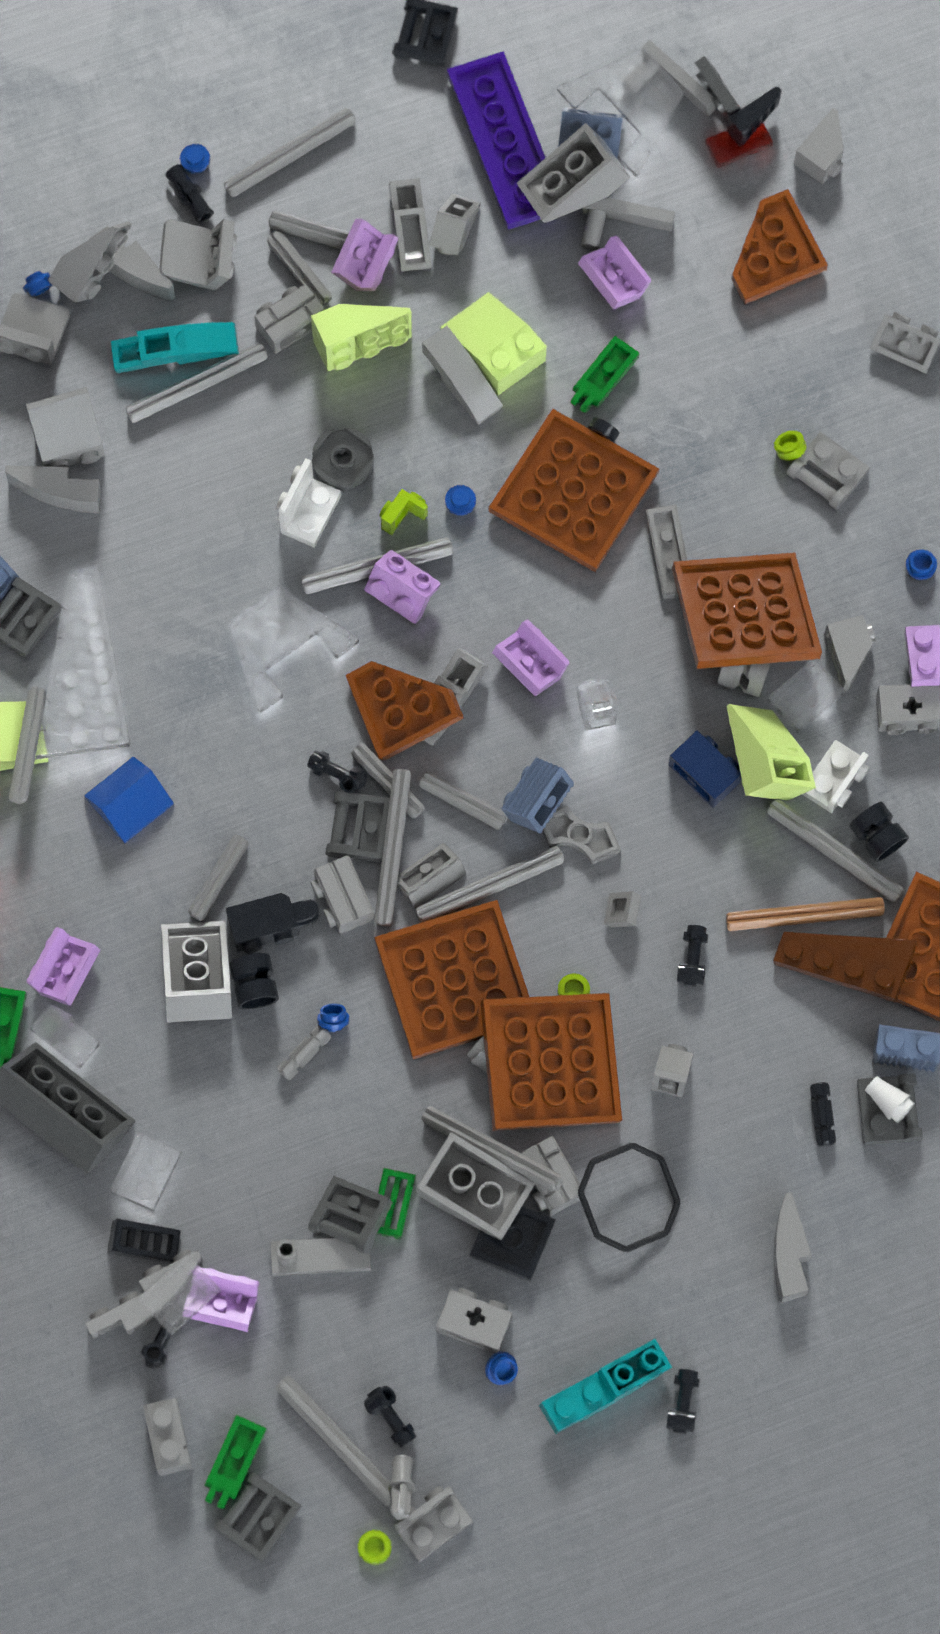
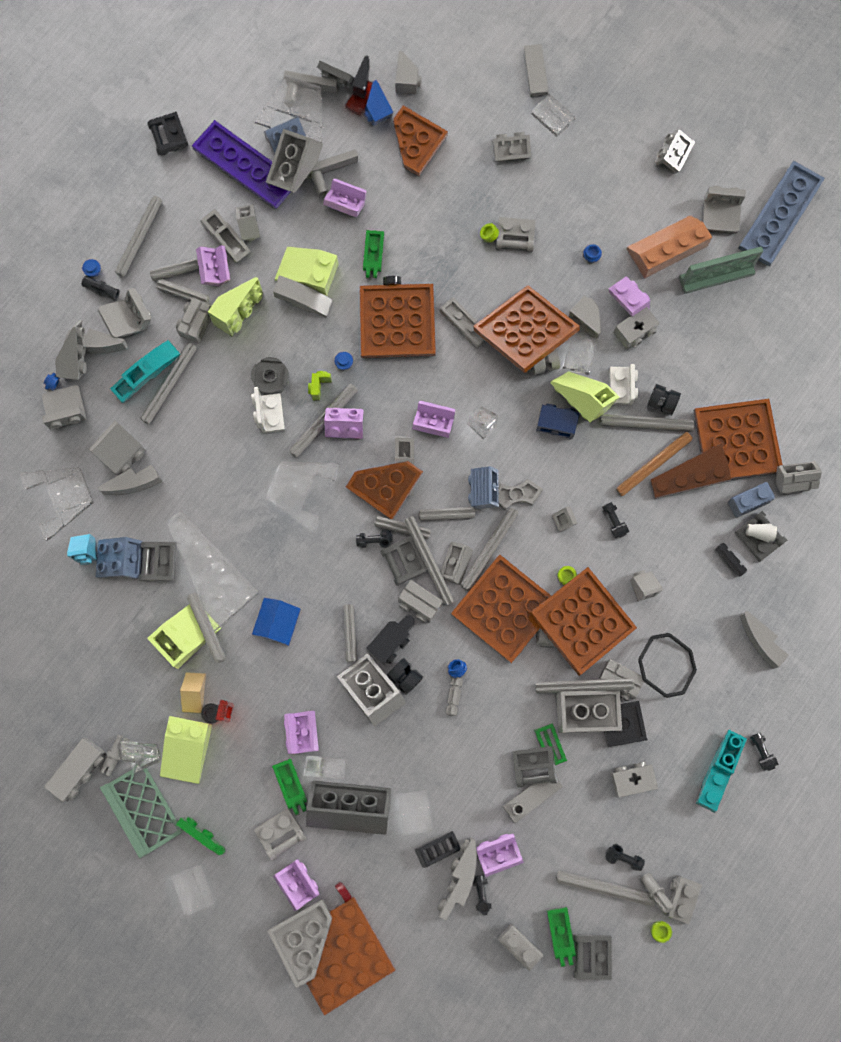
camera: 30 degrees left, 5 degrees up
clear plate [138,1254,221,1336] -> none
blue plate [485,1351,518,1385] -> none
none -> blue slope [364,79,394,126]

